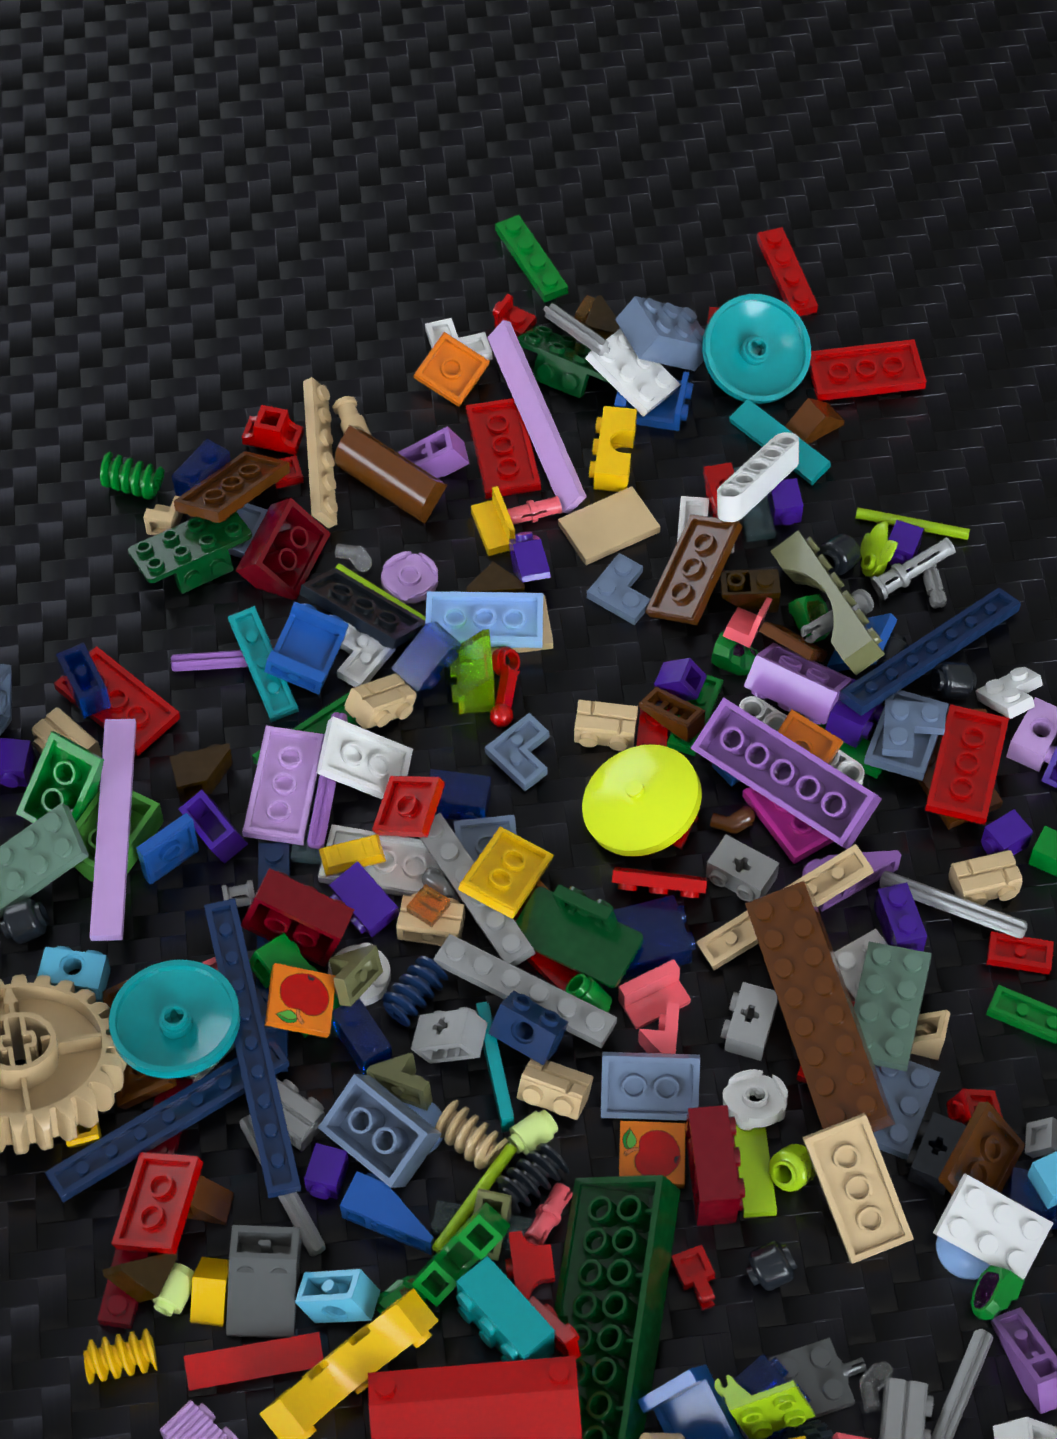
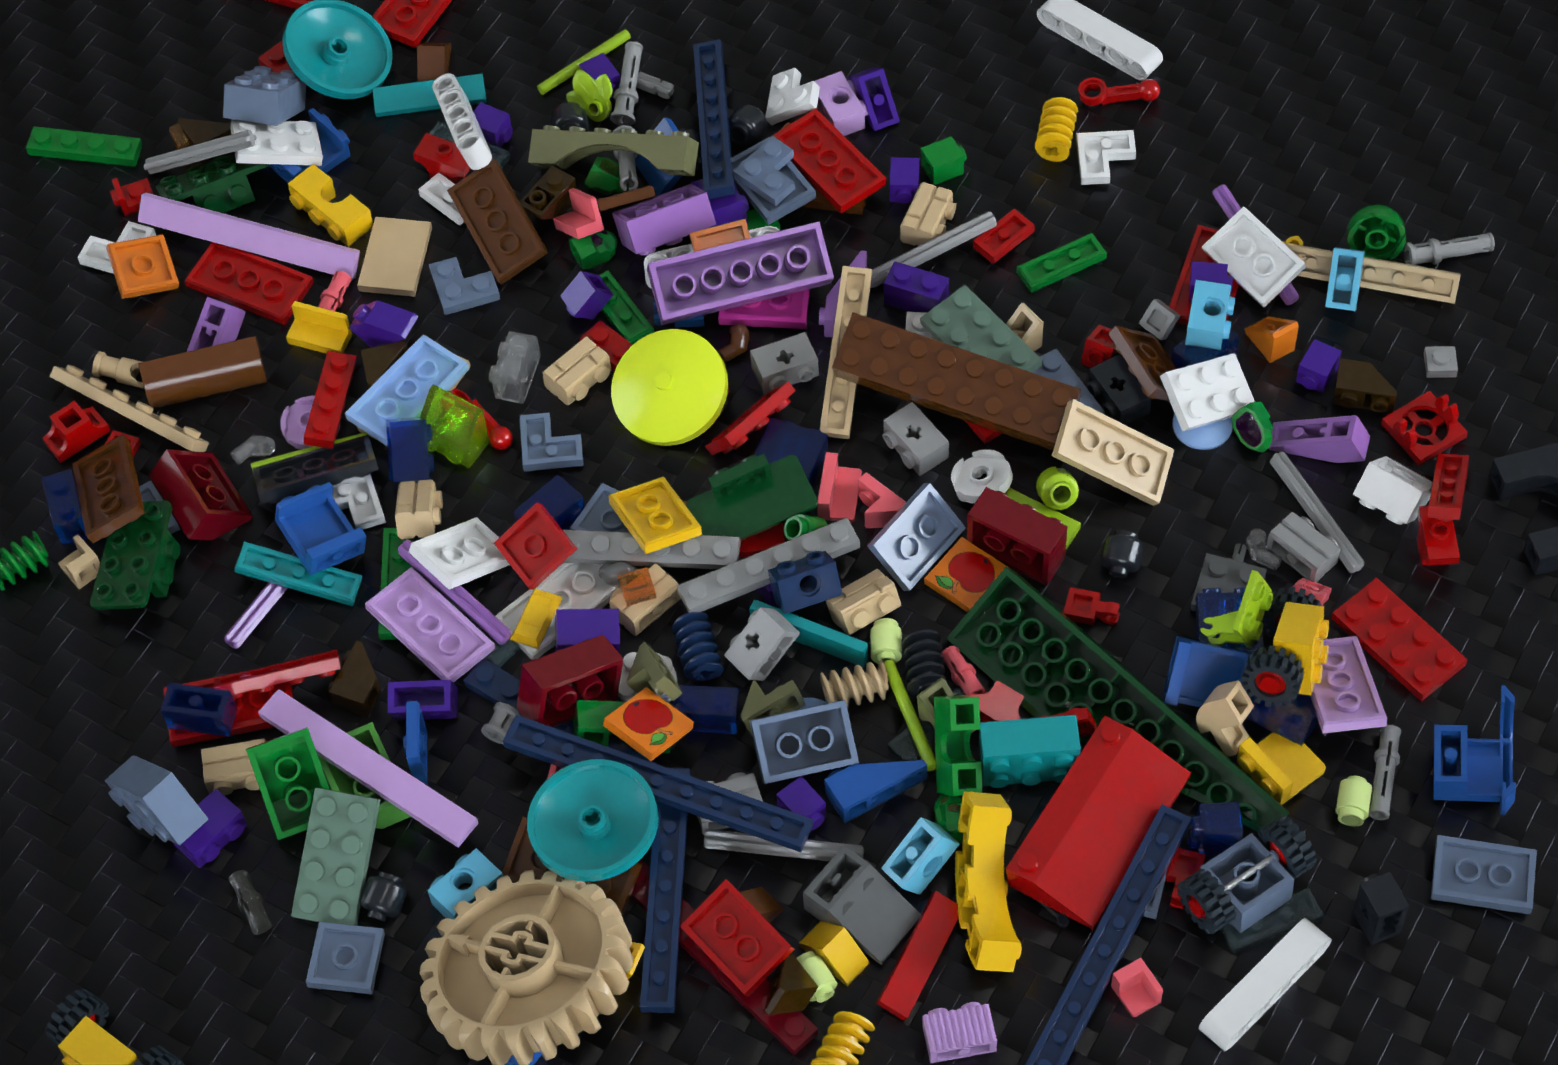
camera: 50 degrees left, 0 degrees up
reddish brown slope [639,686,705,742] -> none
none -> red plate [214,649,341,700]
none -> red plate [303,351,357,449]
none -> clear brick [489,331,541,404]

